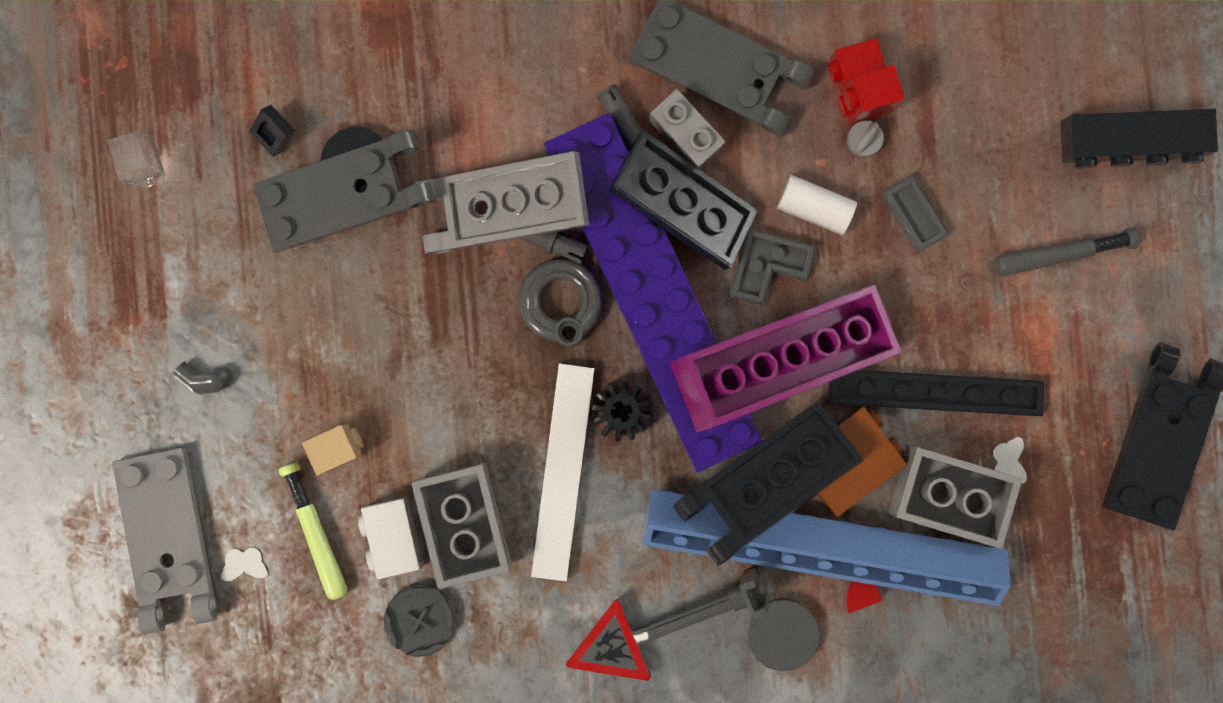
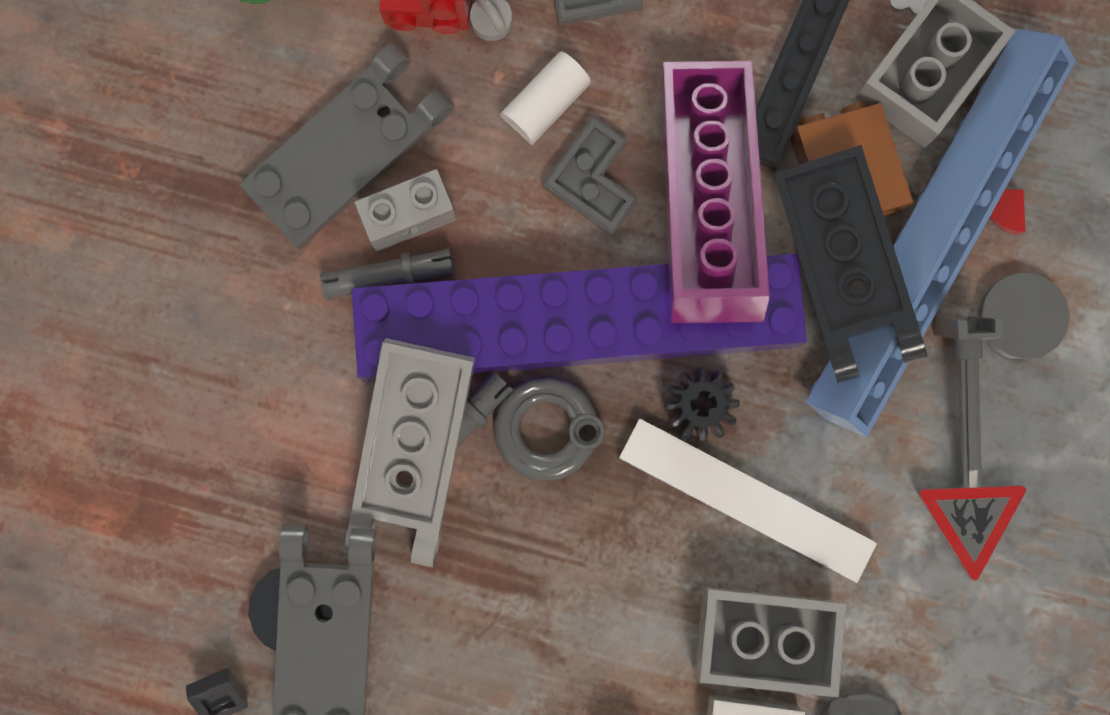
camera: 70 degrees left, 5 degrees down
black tile [608,130,758,271] -> none

